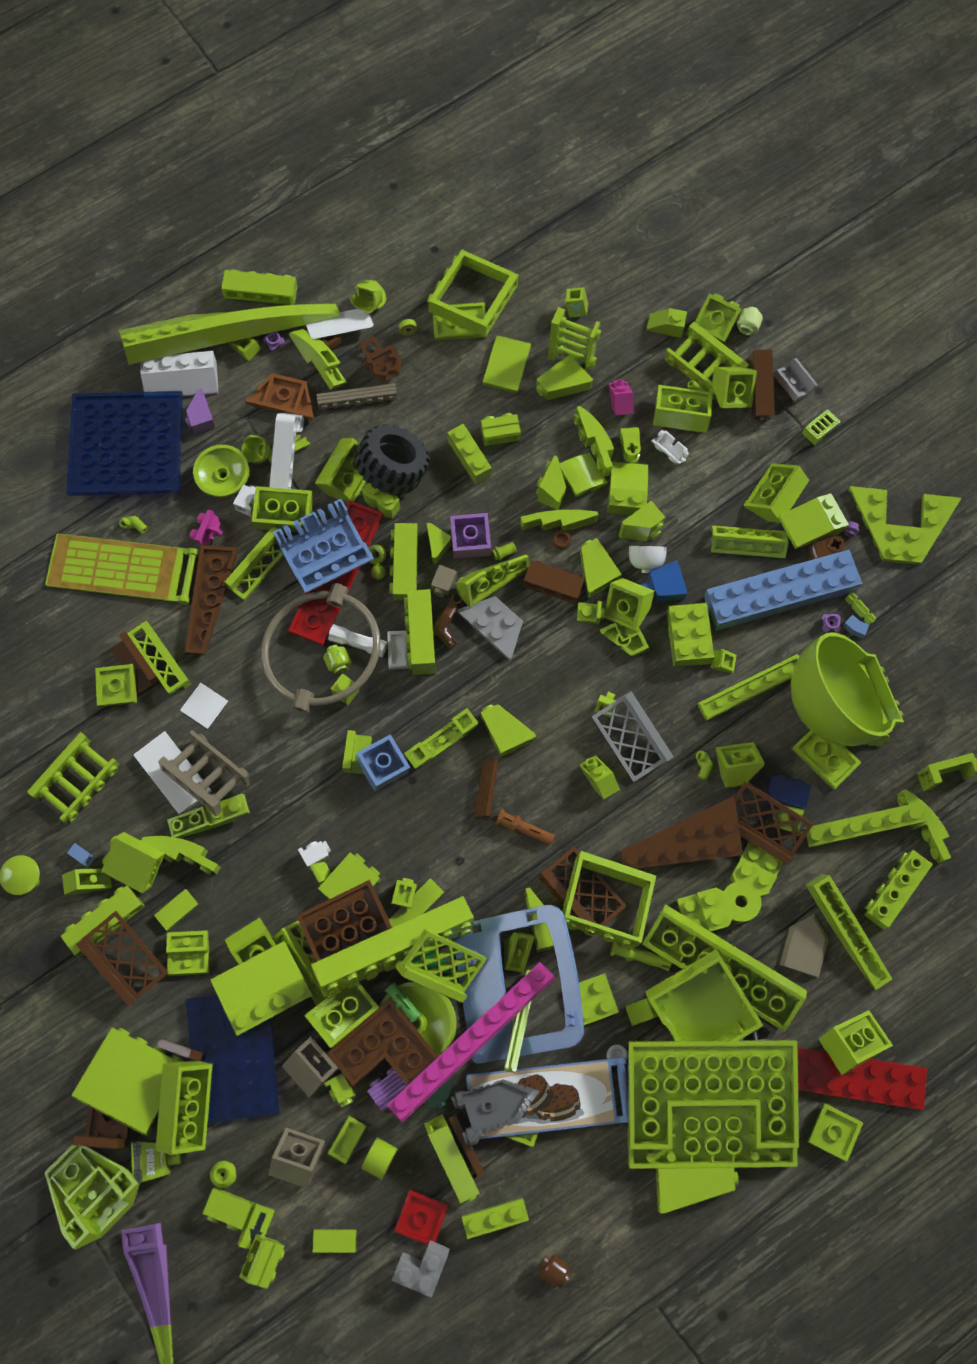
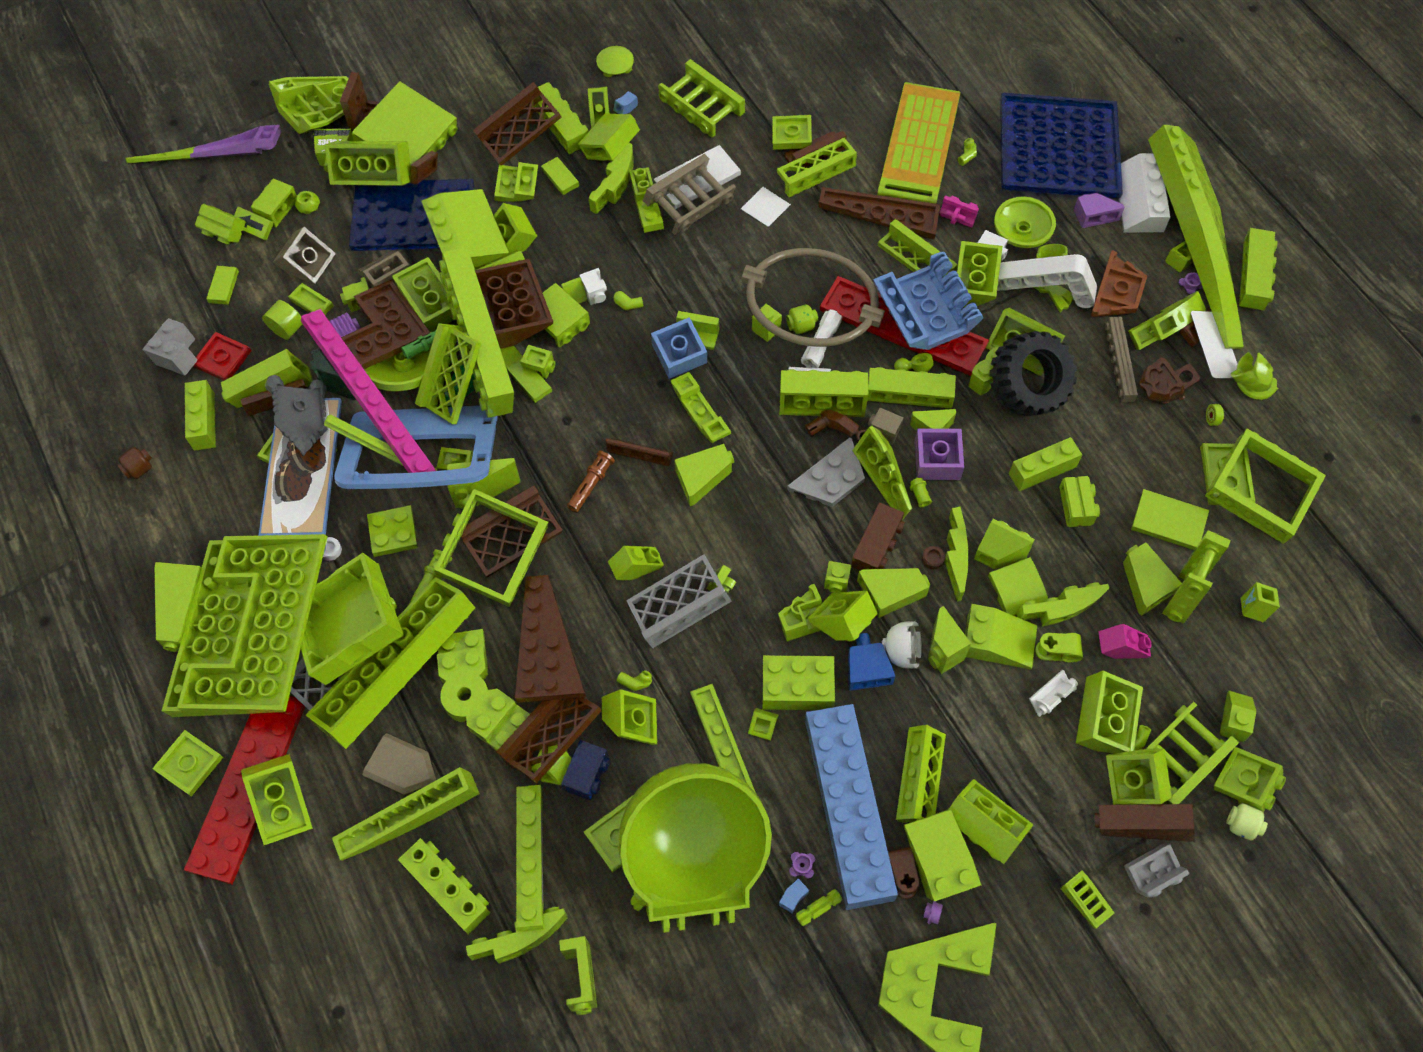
camera: 100 degrees right, 10 degrees down
none -> lime arm [614,291,643,310]

